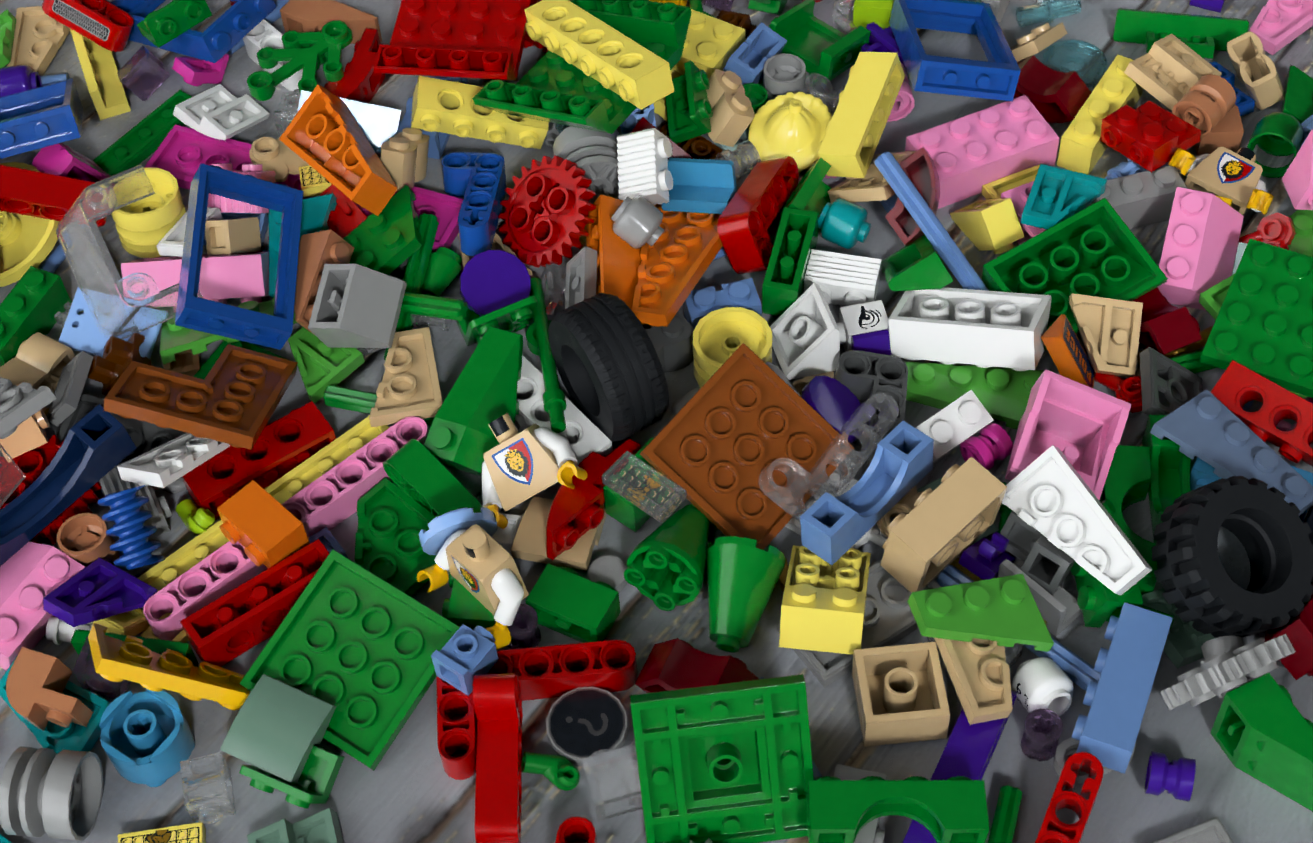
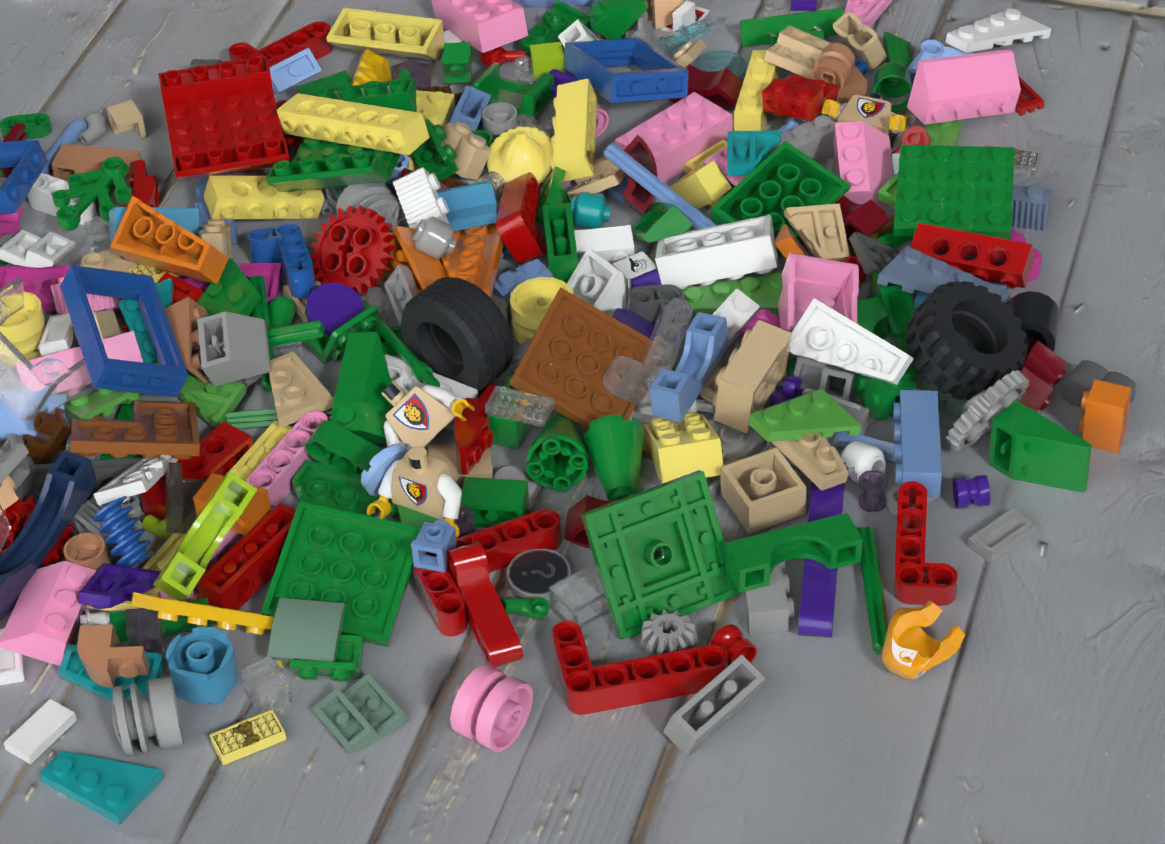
camera: 20 degrees left, 10 degrees down
none -> lime arch [153,471,258,601]
none -> clear smoke panel [165,462,203,534]

